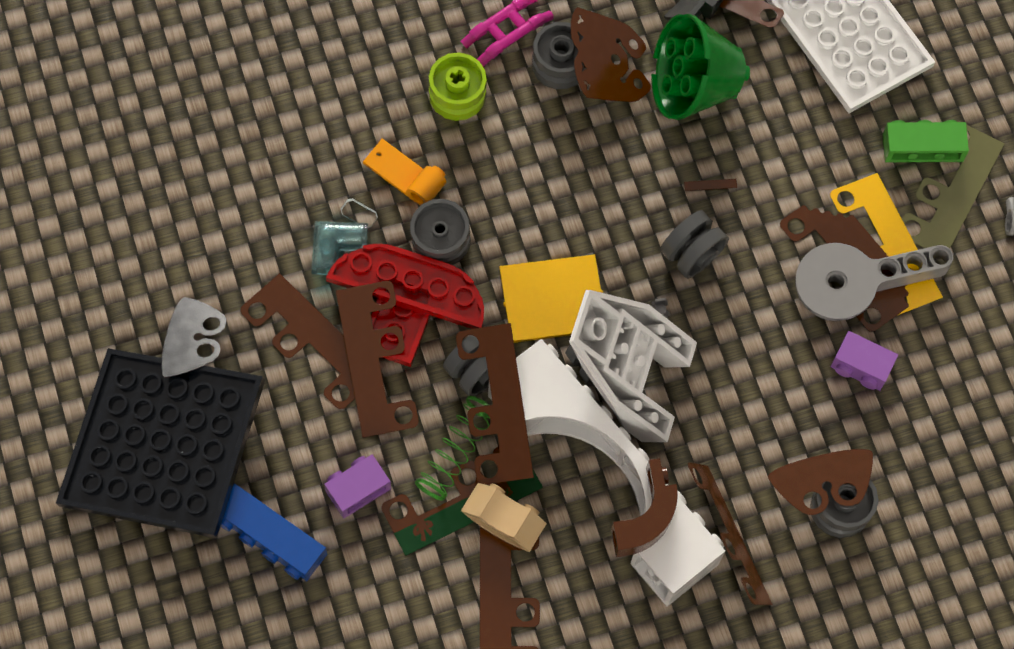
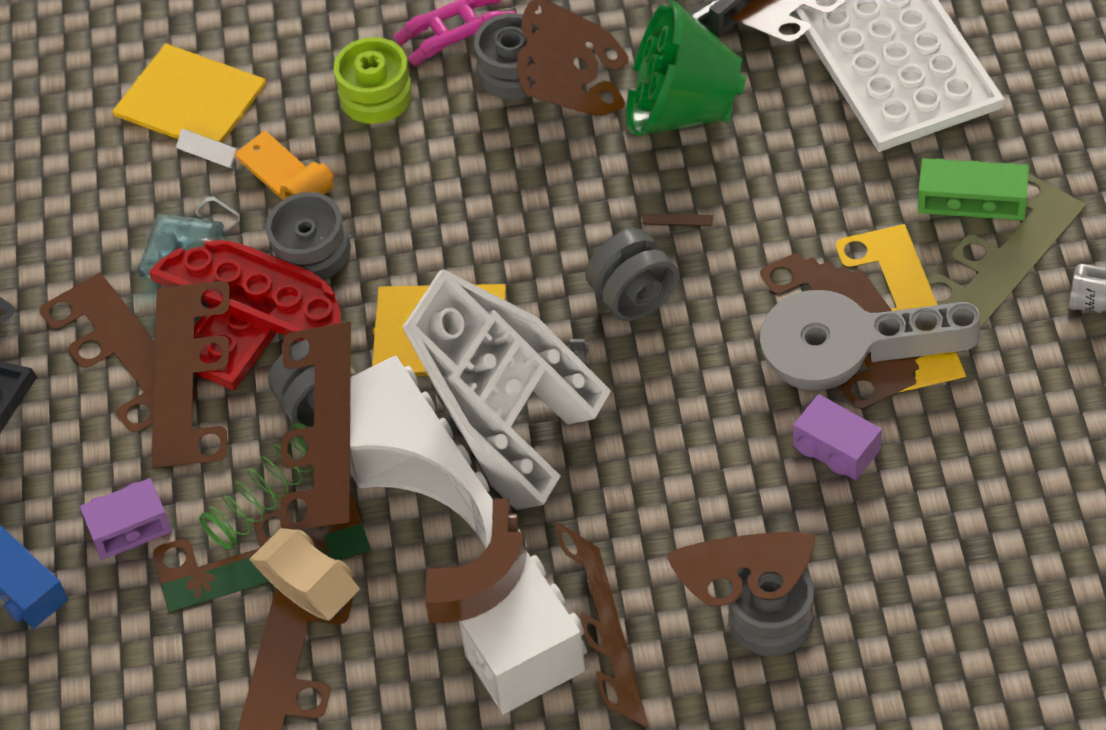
camera: 20 degrees right, 15 degrees down
none -> yellow piece [112,43,267,143]
none -> white window [175,129,238,168]

